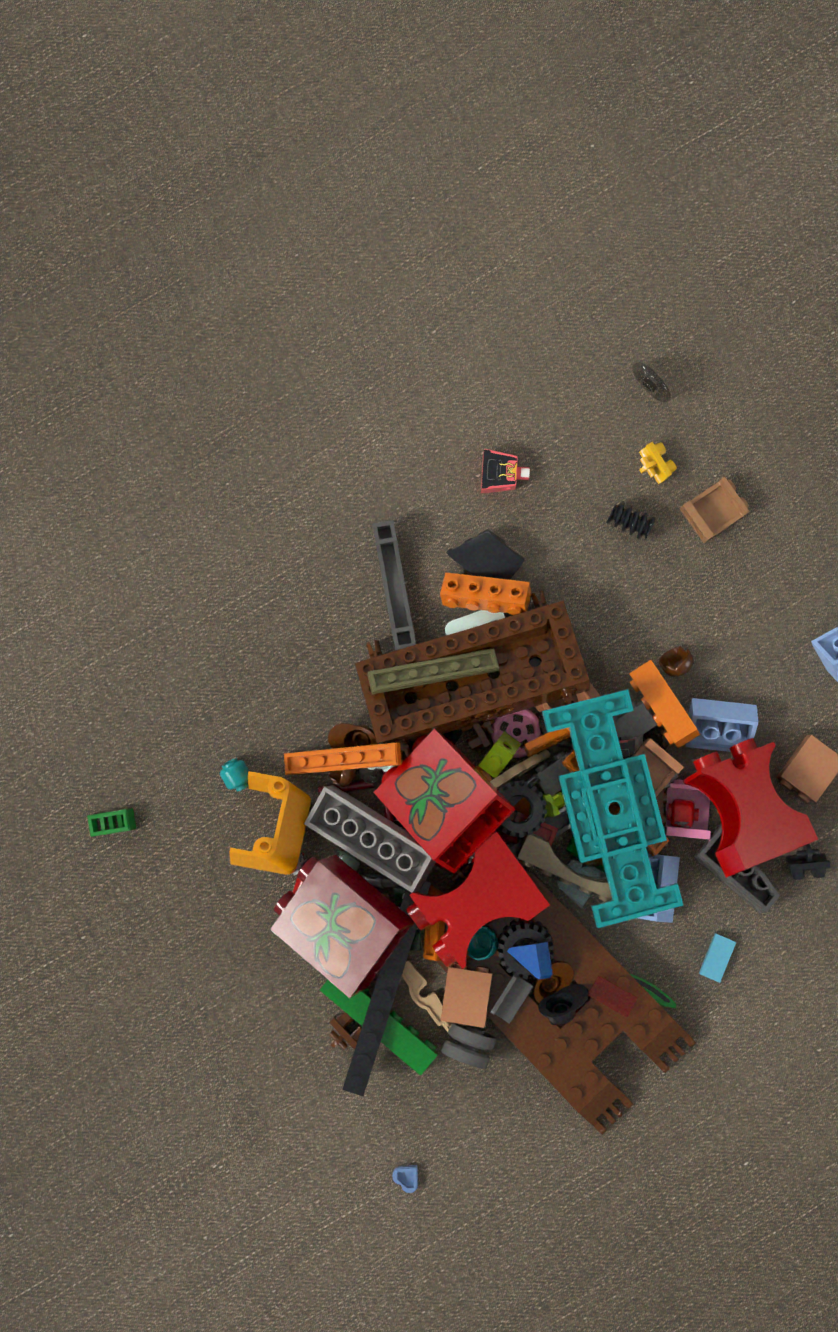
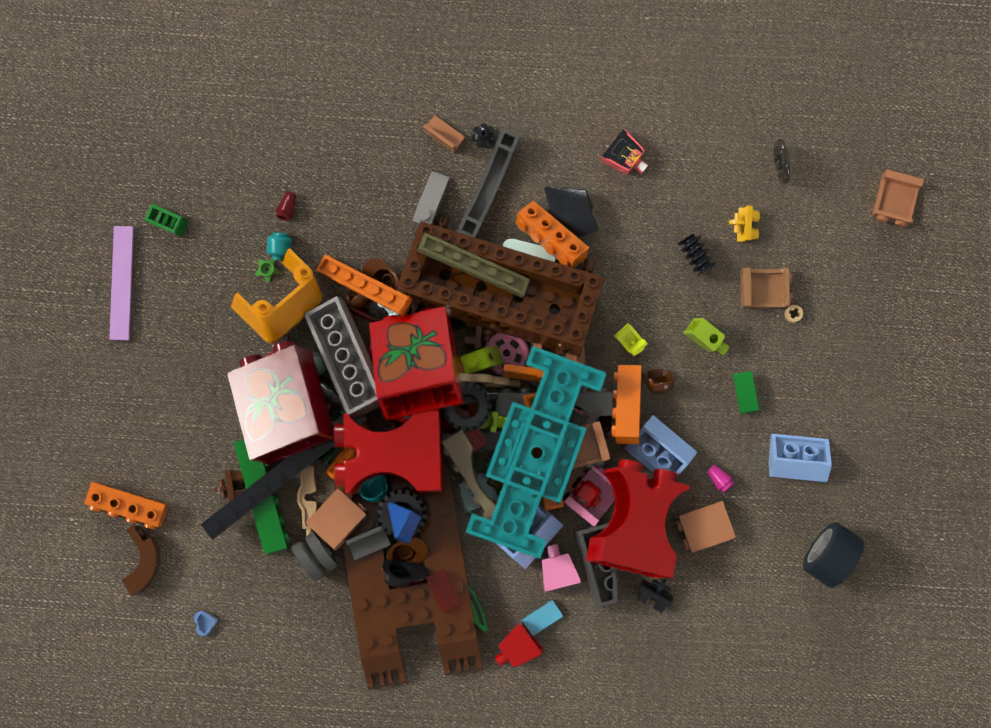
camera: 30 degrees right, 0 degrees up
none -> orange brick [84,482,169,530]
none -> lavender tile [109,226,134,341]
none -> reddish brown arch [122,525,160,596]
none -> bright green plate [255,259,280,282]
none -> dark red cone [275,191,297,221]
none -> light grey slope [412,171,450,226]
none -> nougat panel [423,115,465,153]
none -> black plant [471,124,496,148]
none -> red torso [495,621,544,667]
none -> bright pink torso [542,544,581,592]
none -> neon yellow bracket [614,323,648,356]
none -> lime torso [683,318,729,355]
none -> dark pink cone [707,465,735,493]
none -> green slope [733,371,759,415]
none -> tan bush [784,305,803,323]
none -> nougat panel [872,169,924,227]

